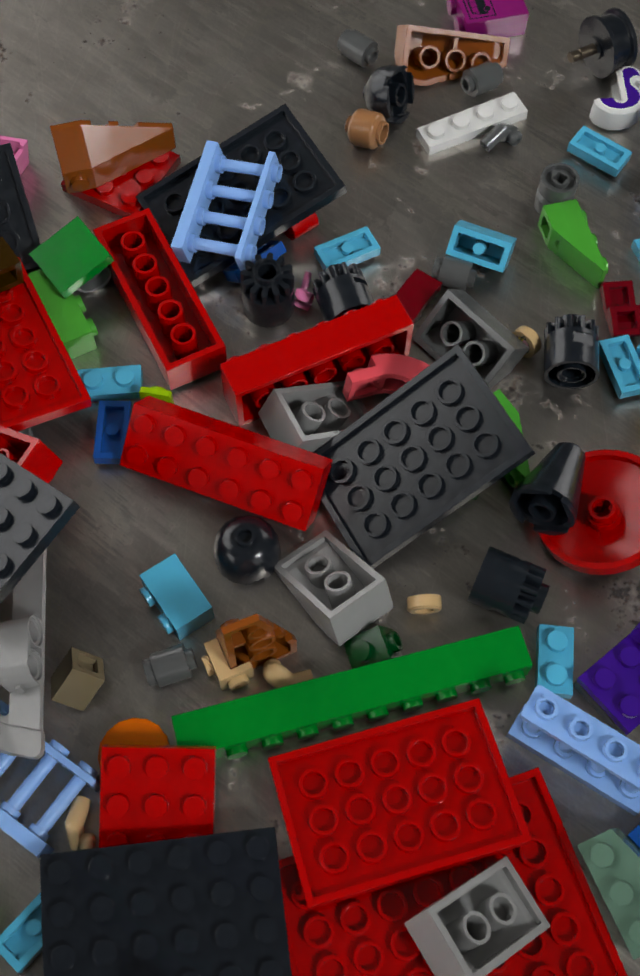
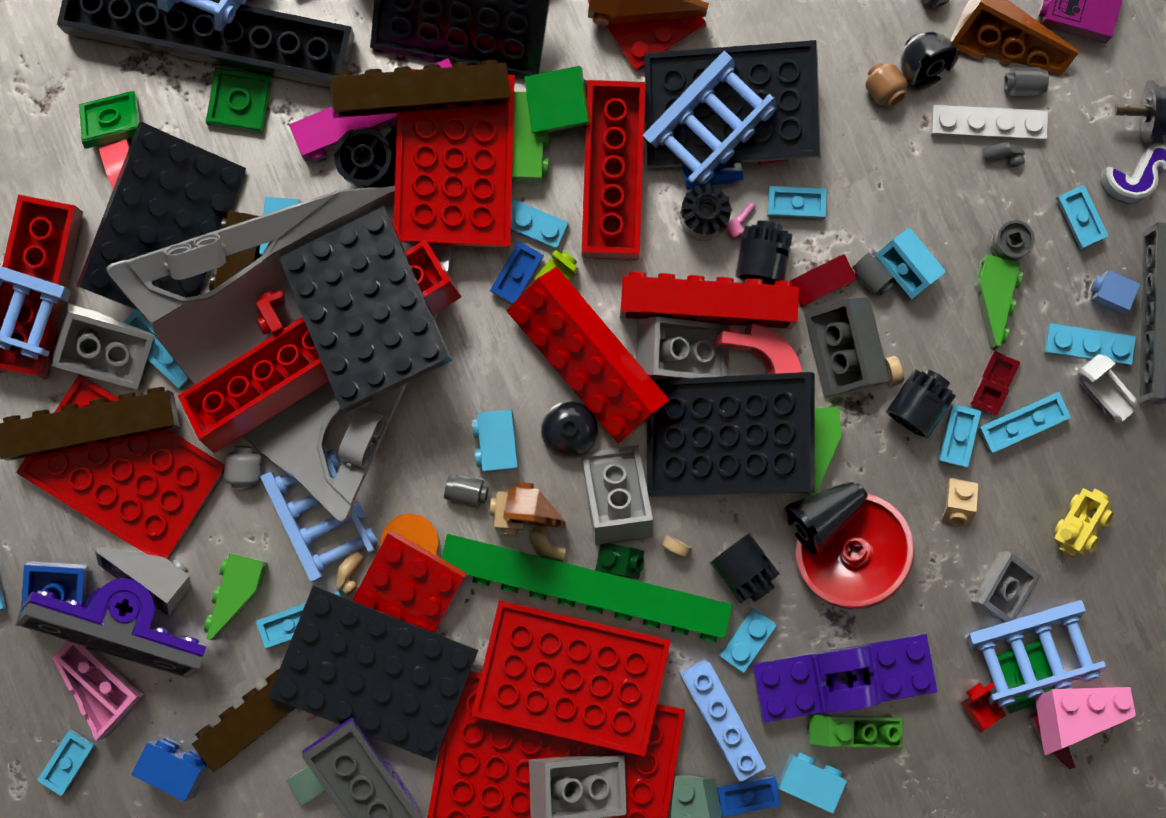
camera: 30 degrees right, 20 degrees up
dark tan panel [51,647,105,711] -> none

